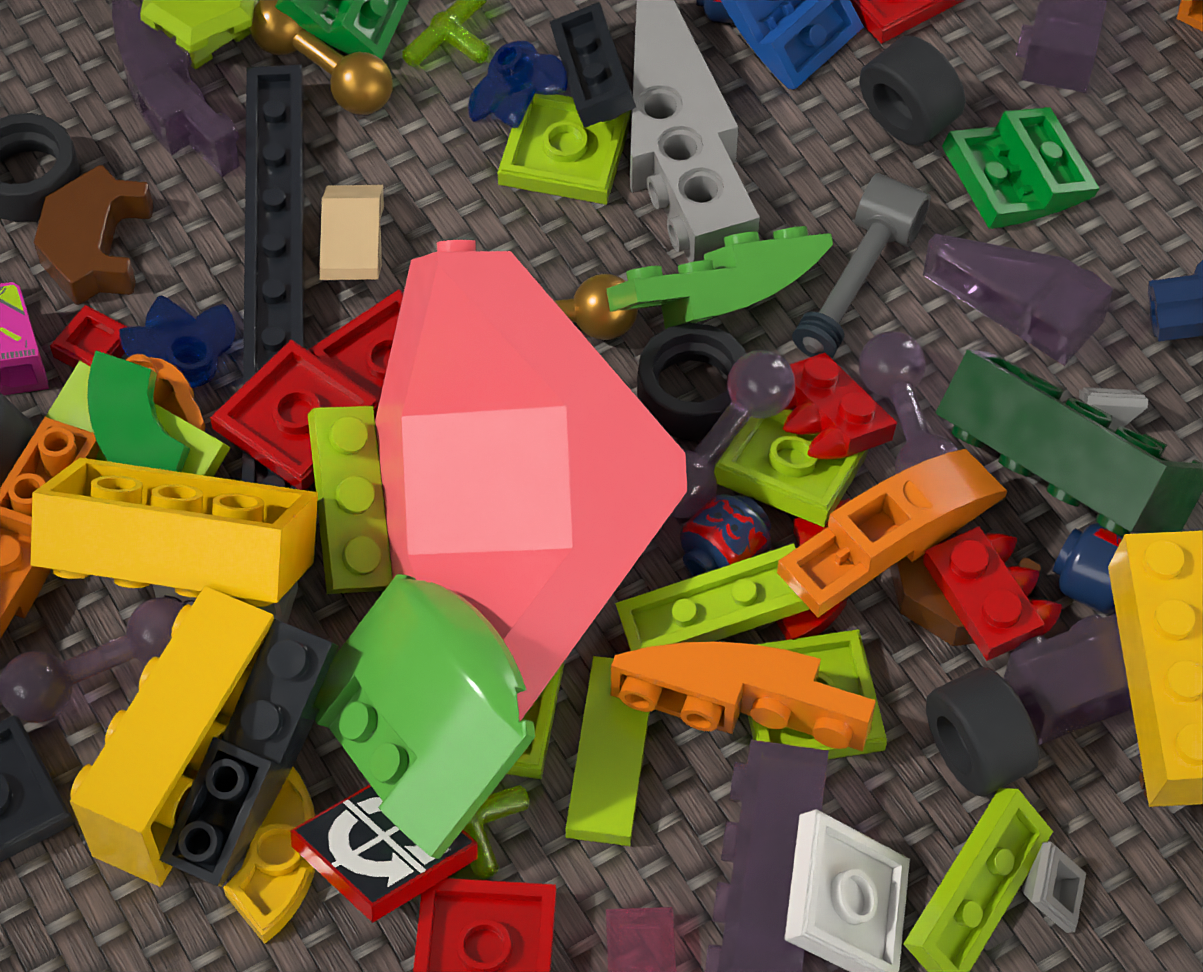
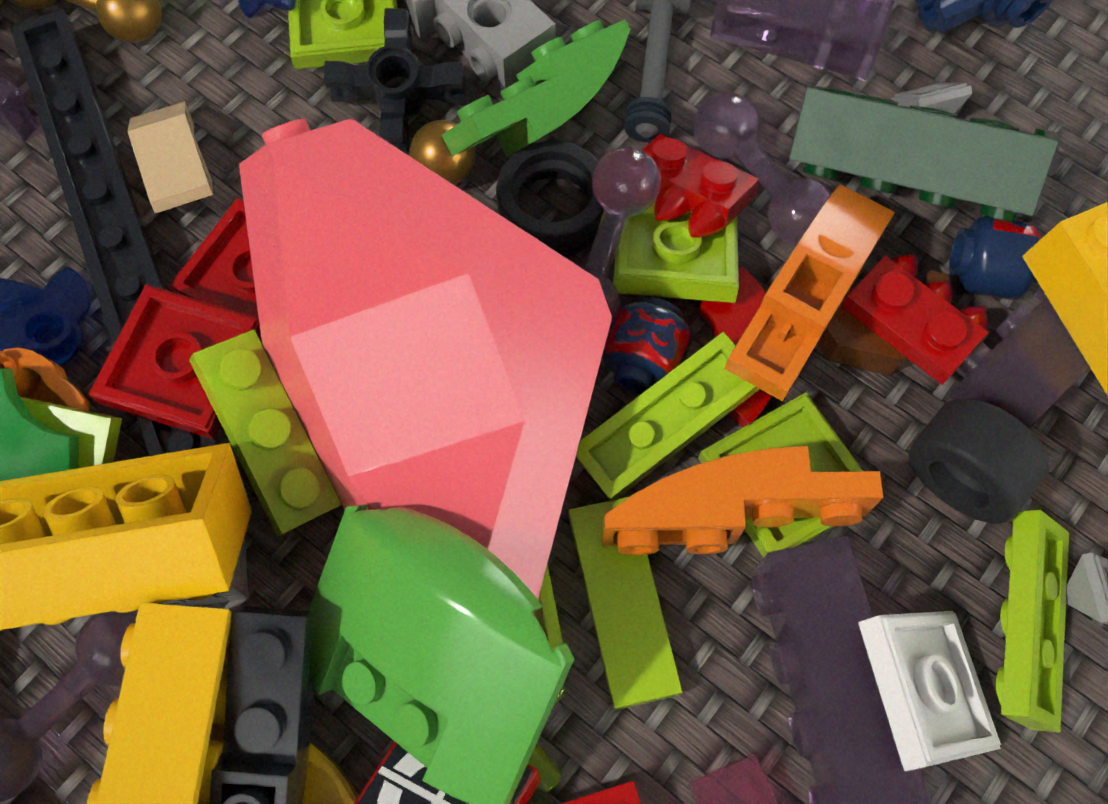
camera: 20 degrees left, 10 degrees up
none -> black pin [324,8,466,155]

